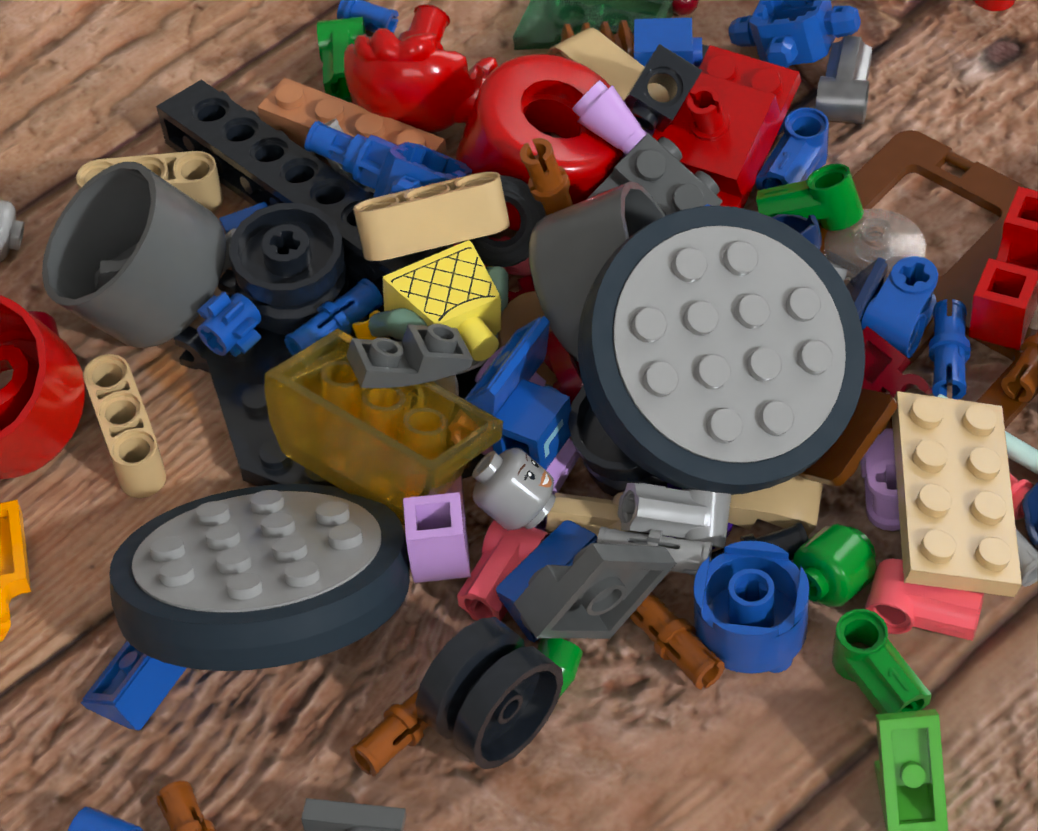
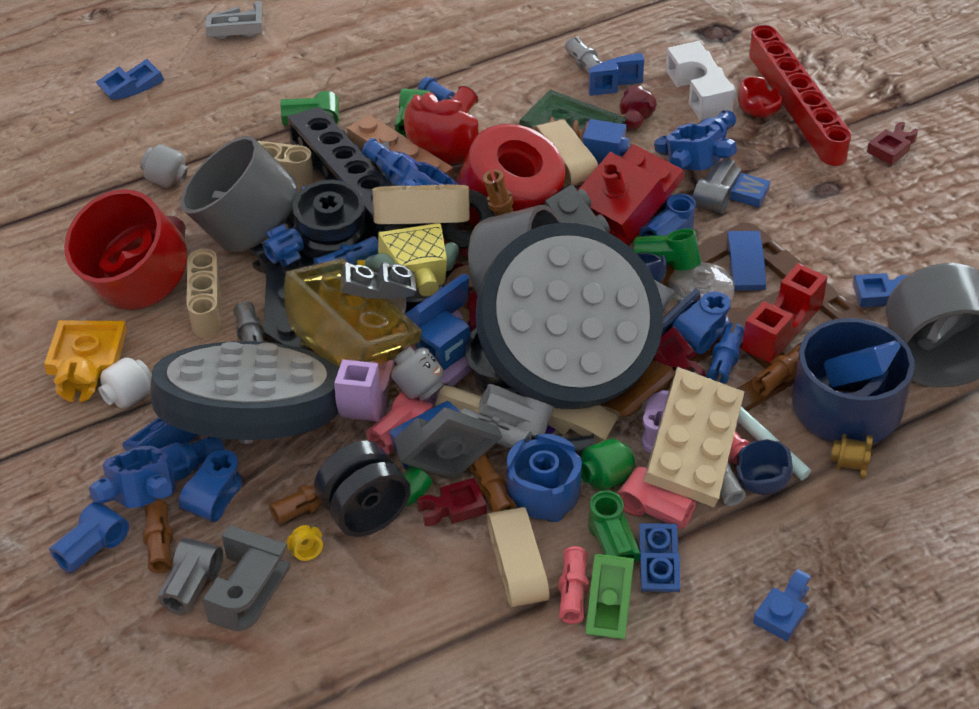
camera: 10 degrees right, 5 degrees down
lavender cone [572,80,647,155] -> none
black brick [624,44,702,132] -> none
none -> blue piece [89,437,224,508]
none -> white head [99,357,152,409]
none -> blue piece [179,449,242,522]
none -> flat silver pin [233,301,263,342]
none -> green piece [280,91,339,125]
none -> yellow plate [286,525,323,561]
none -> dark red plate [417,478,487,527]
none -> tan beam [487,507,549,608]
none -> coral pin [558,546,589,624]
none -> blue slope [639,523,680,592]
none -> blue slope [727,231,766,290]
none -> blue tile [730,173,771,207]

